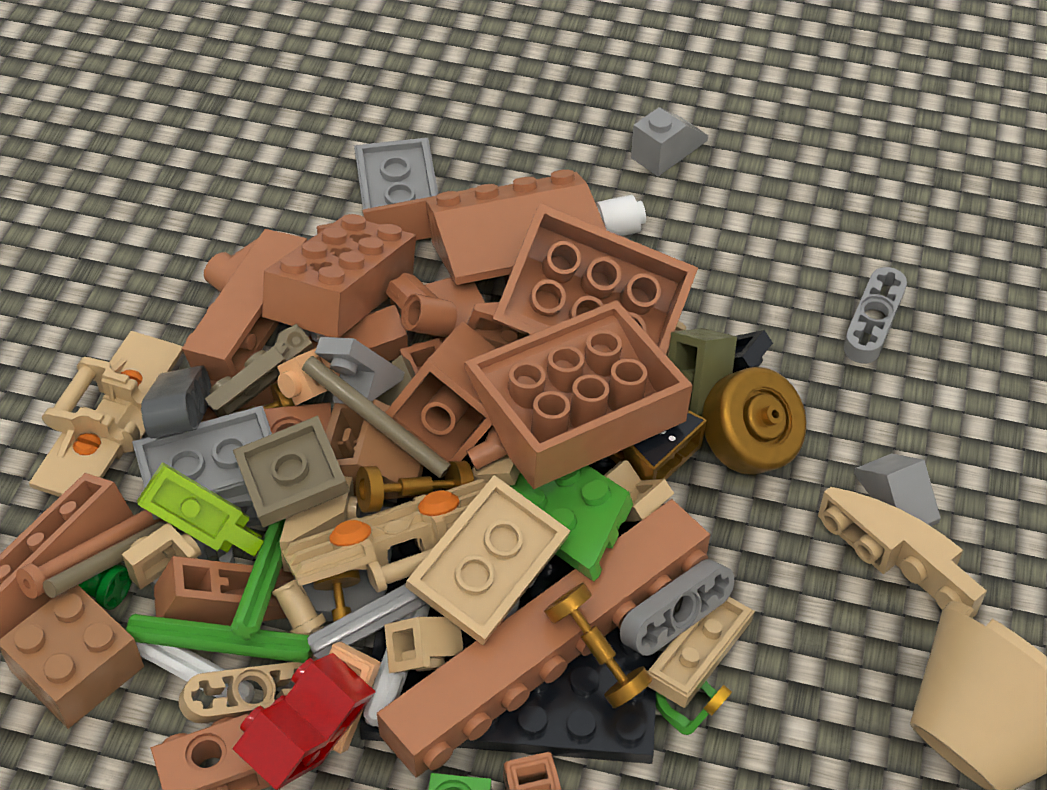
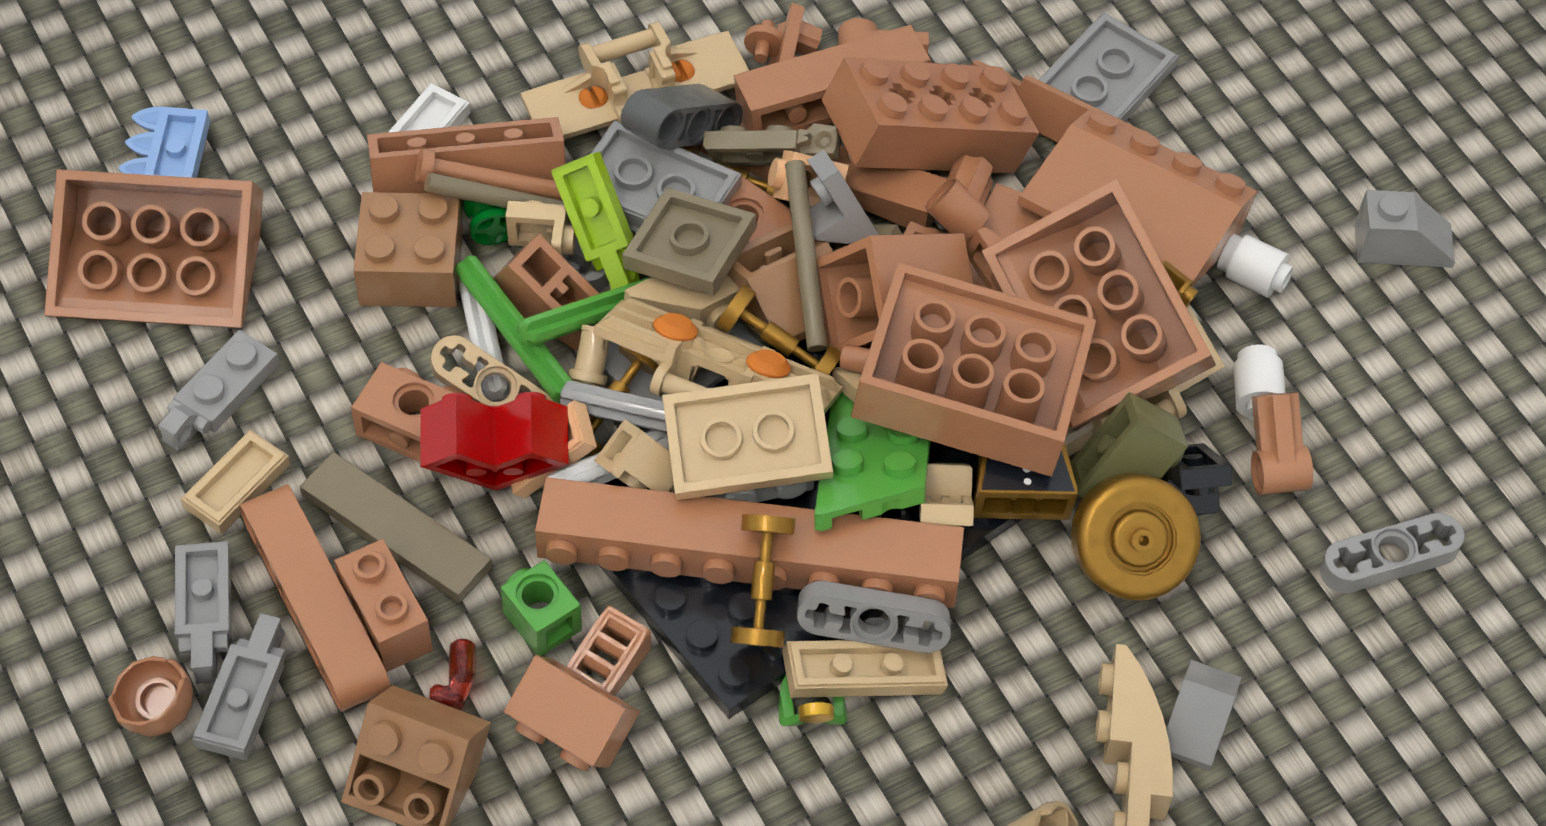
camera: 45 degrees right, 5 degrees up
none -> nougat hips [744,2,823,65]
none -> white brick [1233,345,1285,421]
none -> nougat piece [1251,392,1314,495]

